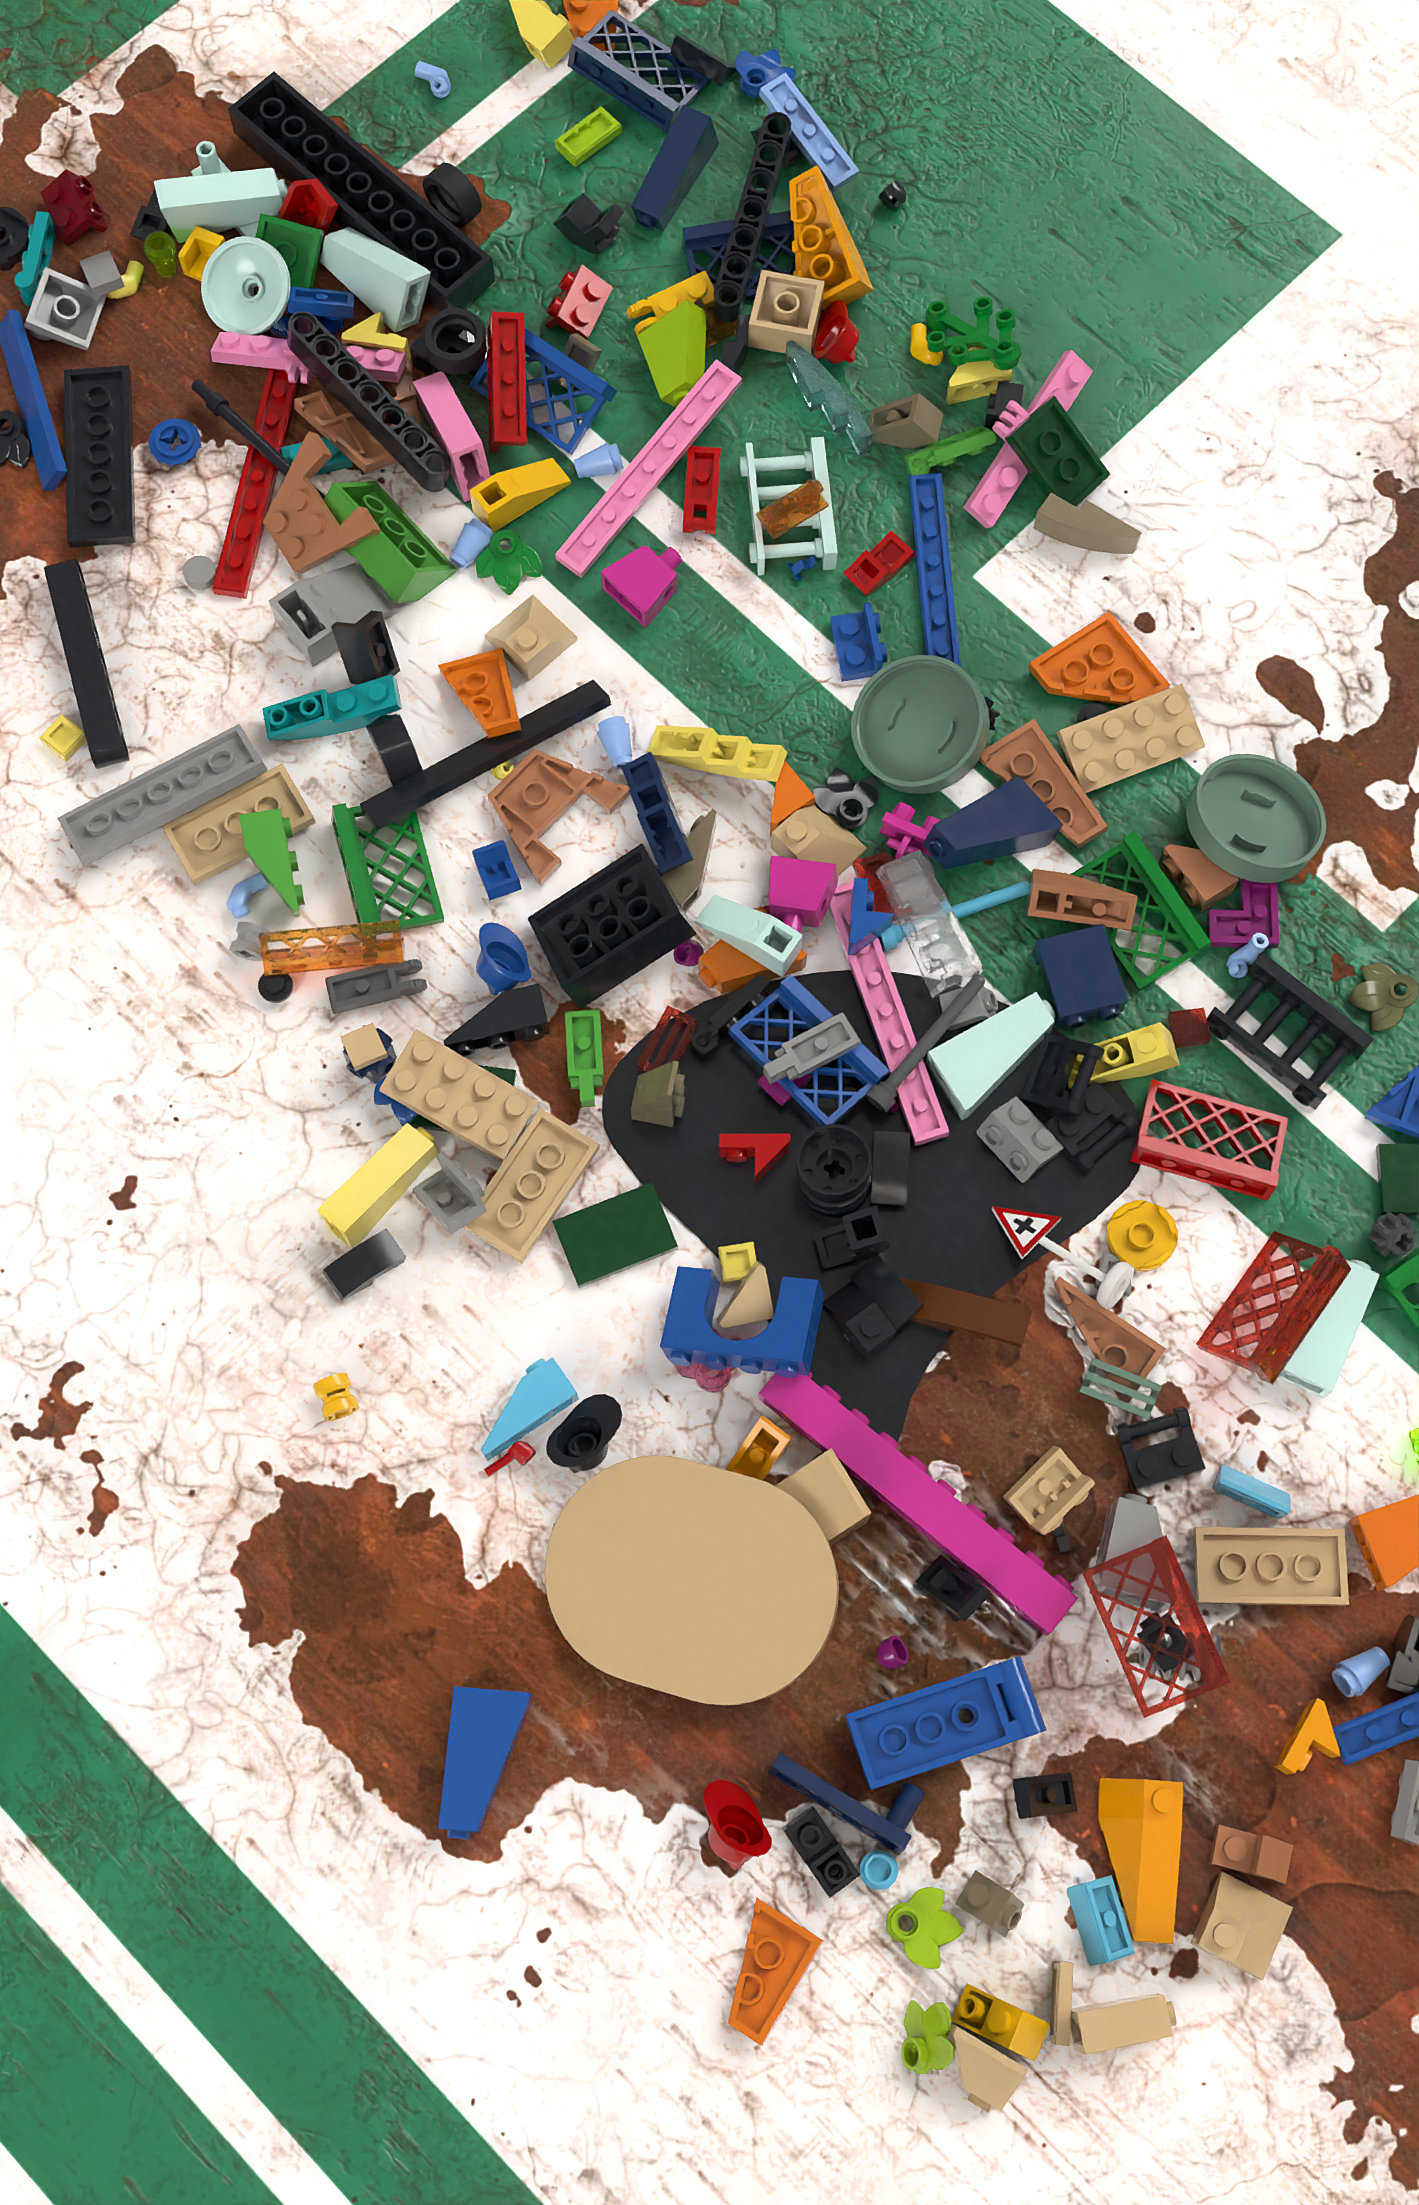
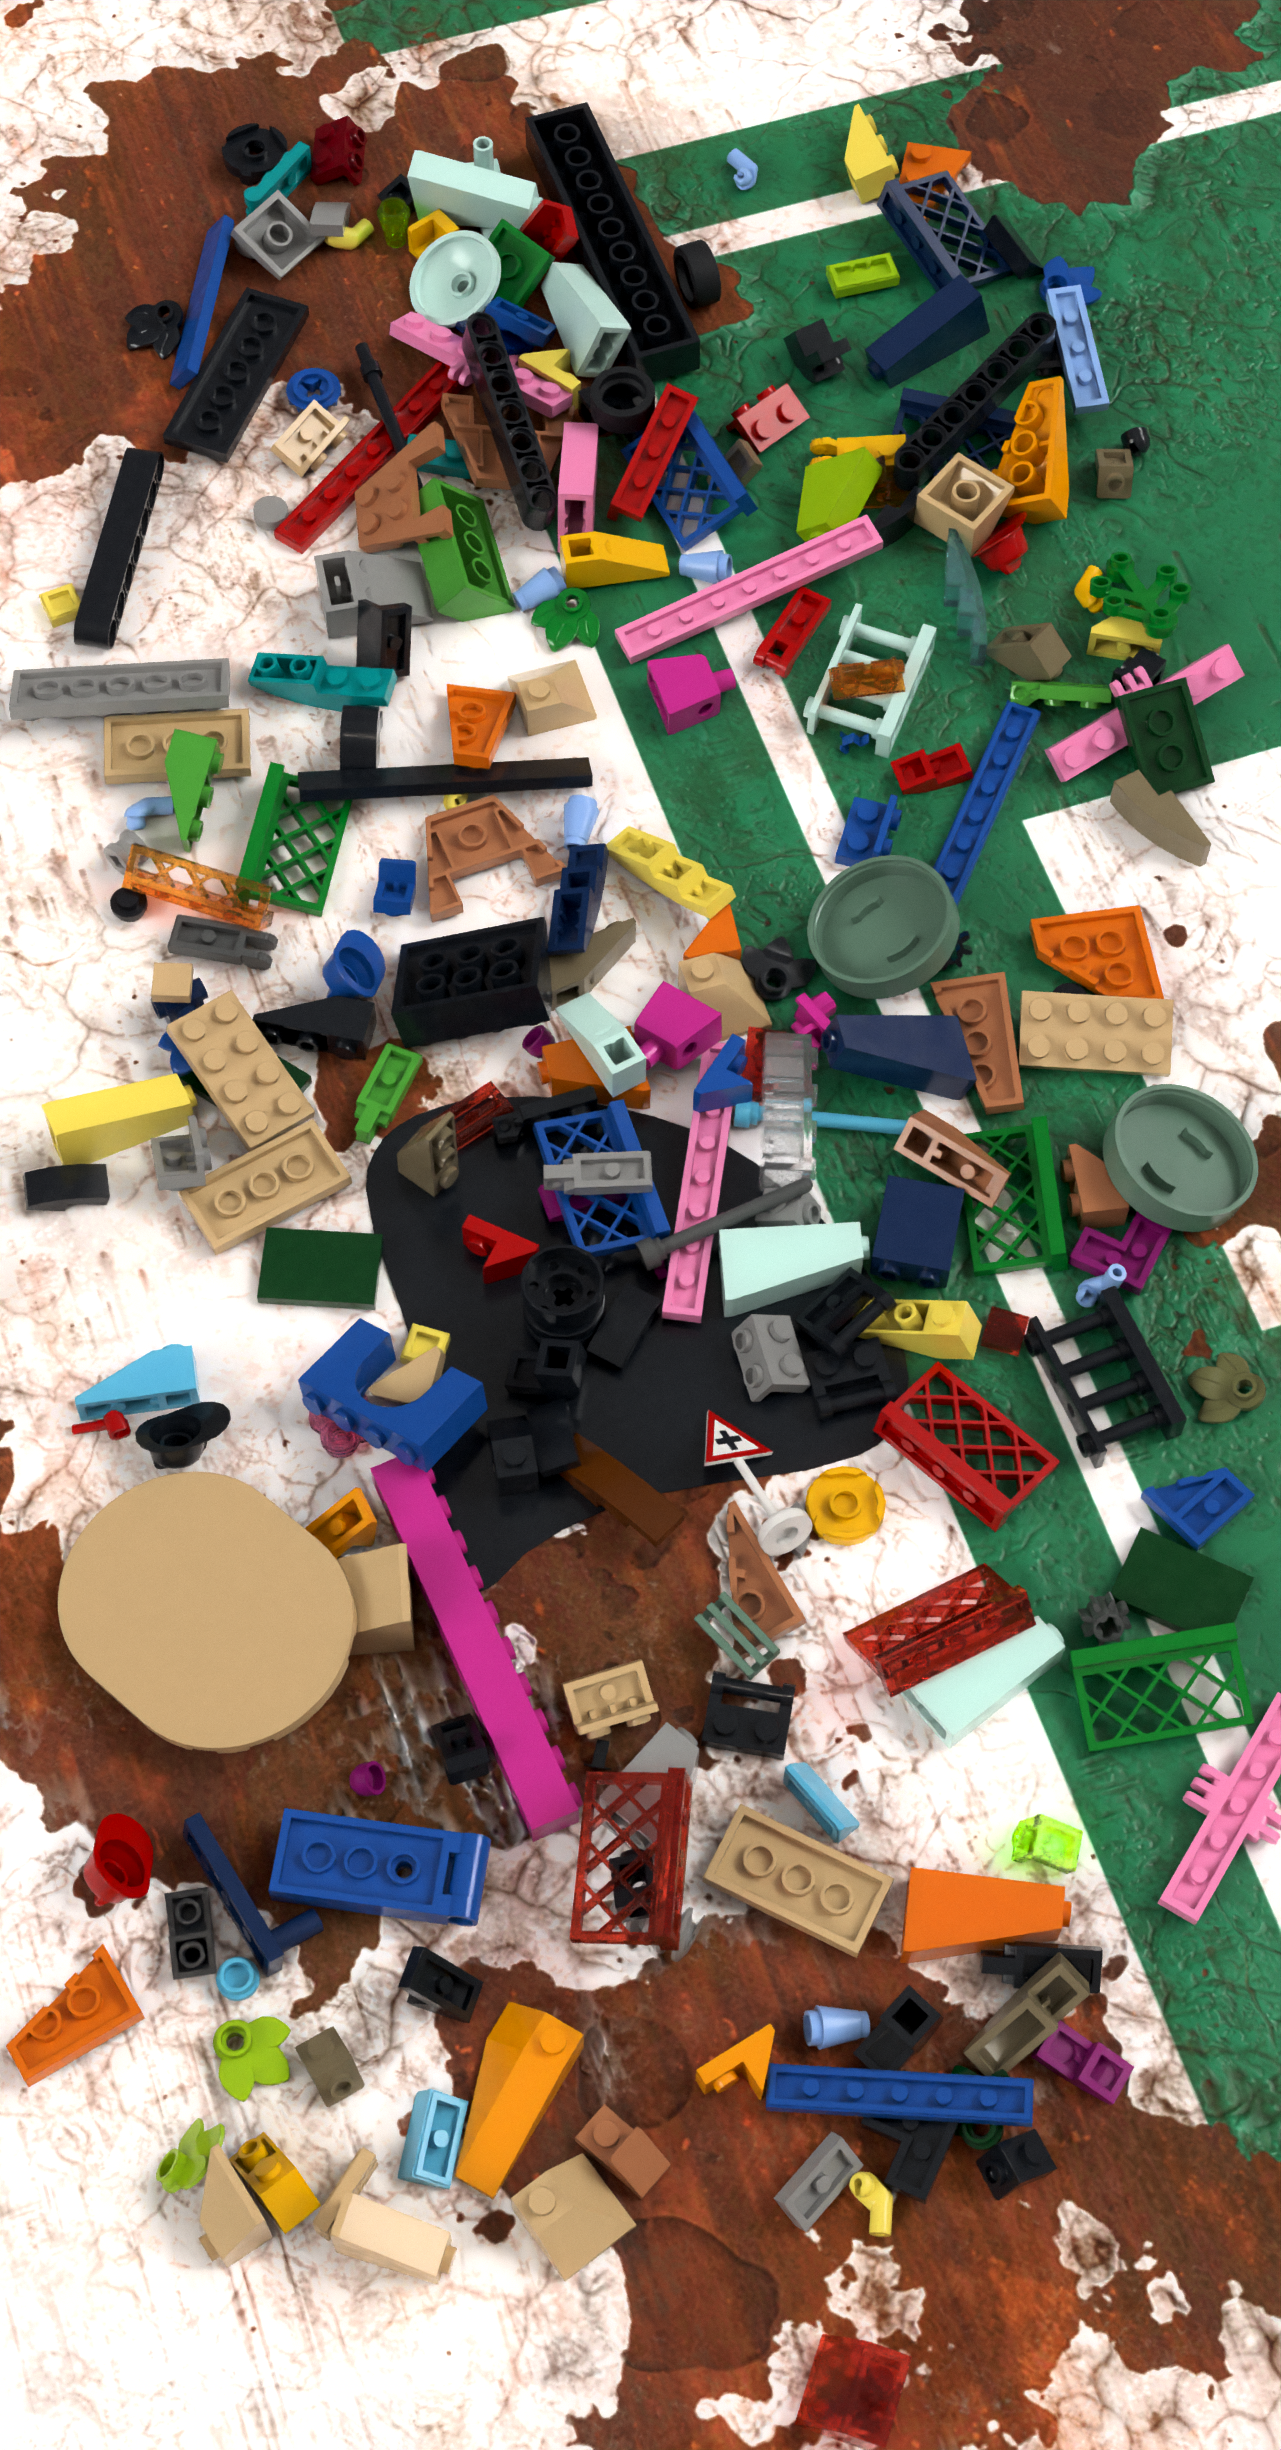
camera: 25 degrees right, 10 degrees down
none -> tan bracket [270,400,351,478]
none -> dark tan bracket [1094,449,1134,499]

